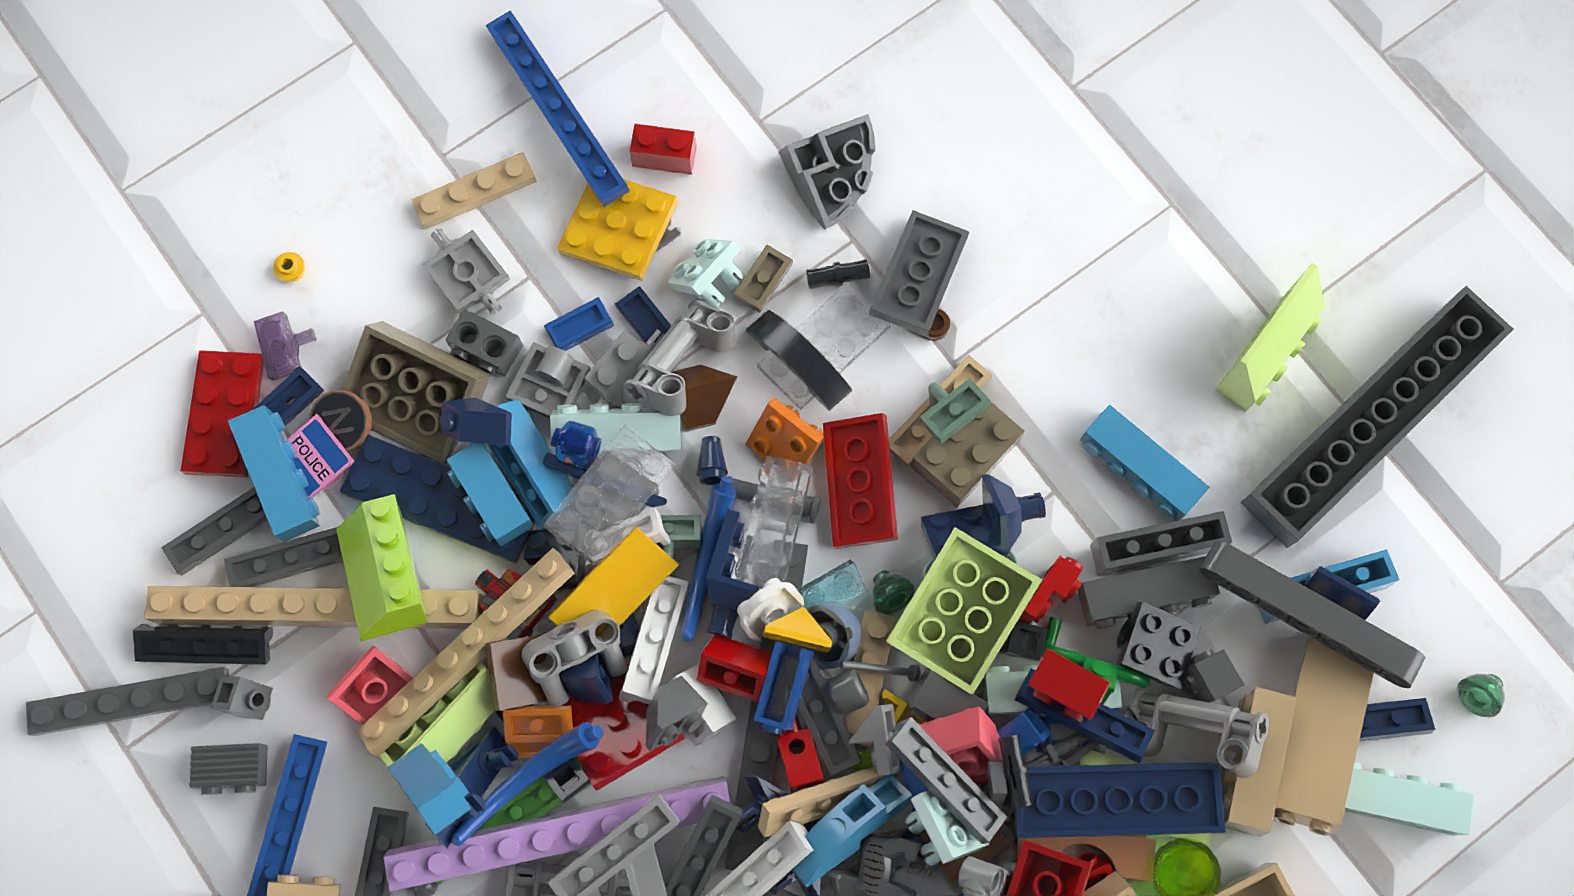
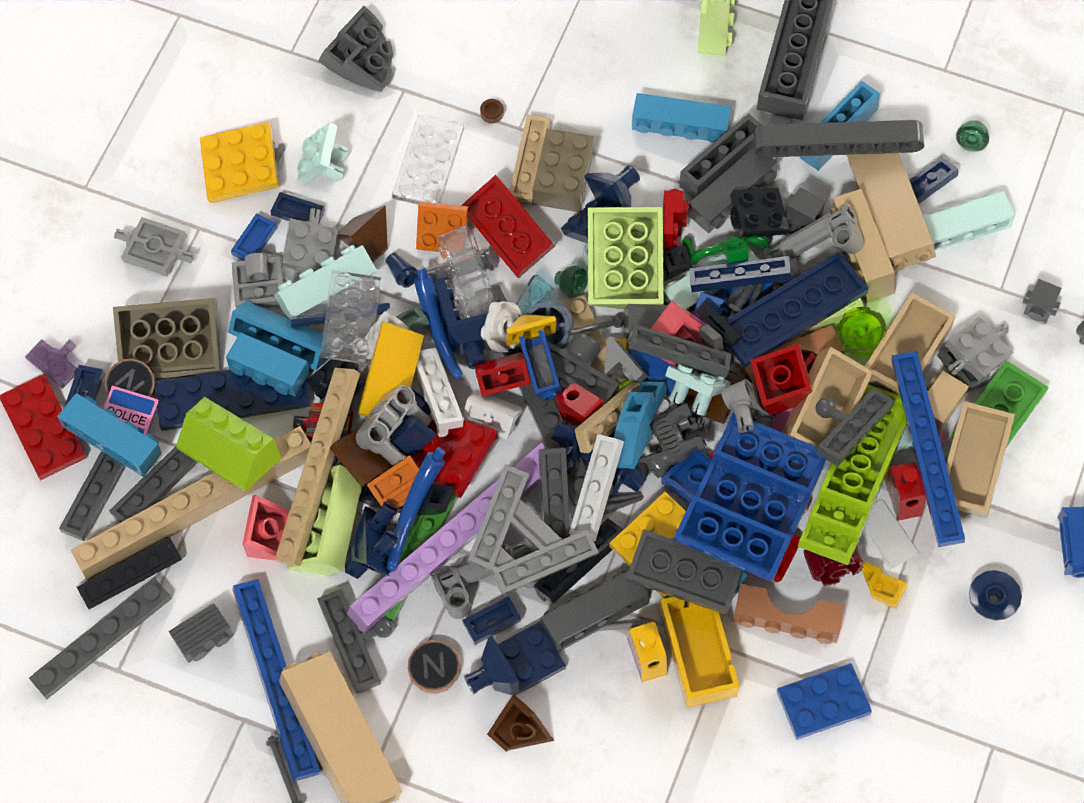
camera: 30 degrees left, 10 degrees down
dark grey brick [211,675,273,720] -> none
yellow plate [273,252,305,282] -> none
dark azure brick [387,743,471,835] -> none
tan plate [411,152,537,230] -> none
dark blue slope [440,397,512,445] -> none
dark grey brick [445,308,523,377] -> none
blue plate [485,10,630,207] -> none
clear blue head [551,420,602,467] -> none
light grey piece [623,299,735,416] -> none
red brick [629,123,697,175] -> none
dark grey slope [646,676,708,751] -> none
dark tan plate [734,245,793,313] -> none
black slope [746,310,852,411] -> none
black pin [806,259,870,289] -> none
dark grey plate [869,210,970,337] -> none
sand green plate [920,378,991,444] -> none
red brick [1028,649,1111,722] -> none
dark blue slope [1303,566,1380,620] -> none

